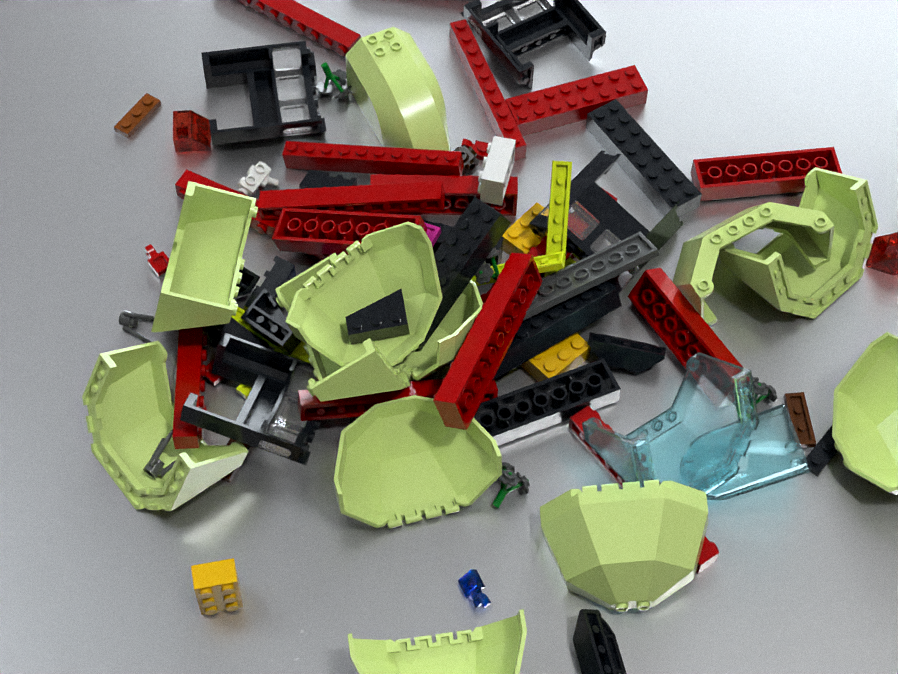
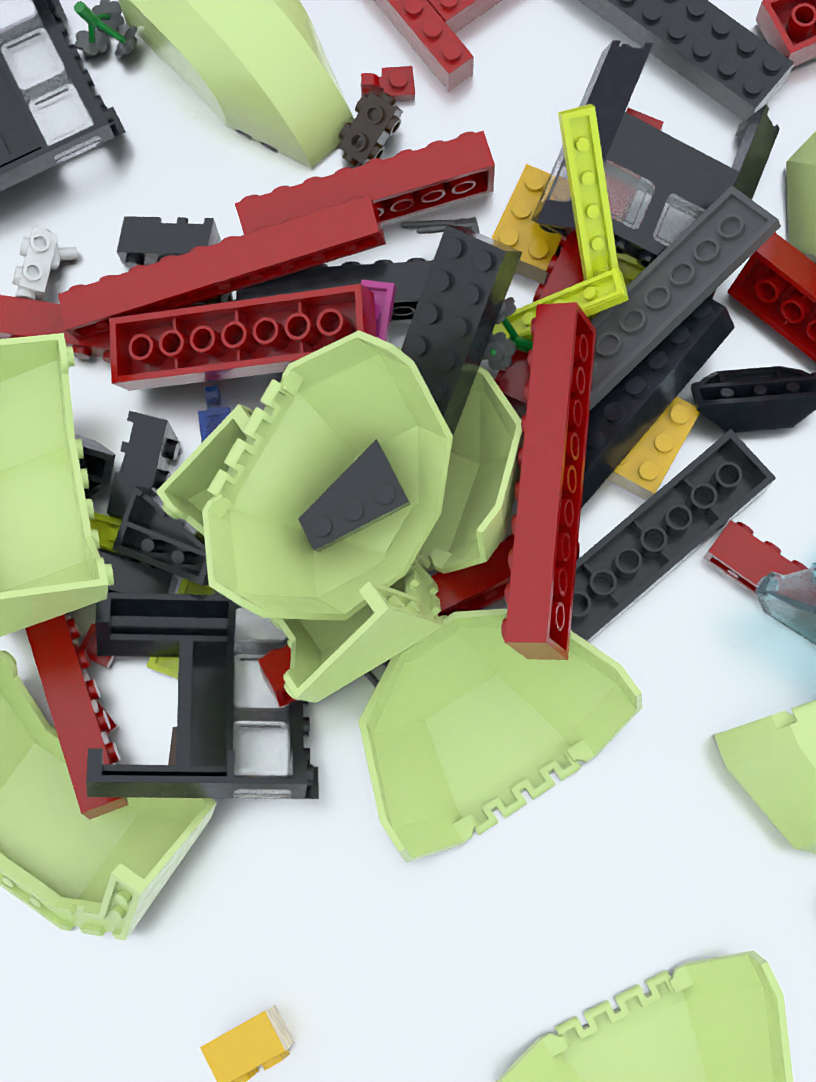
camera: 10 degrees left, 20 degrees up
dark grey plant [143,430,176,479] -> none
red brick [282,141,464,176] -> none
clear blue plate [458,569,491,608] -> none
white brick [478,136,516,206] -> none
dark grey plant [492,462,530,508] -> none

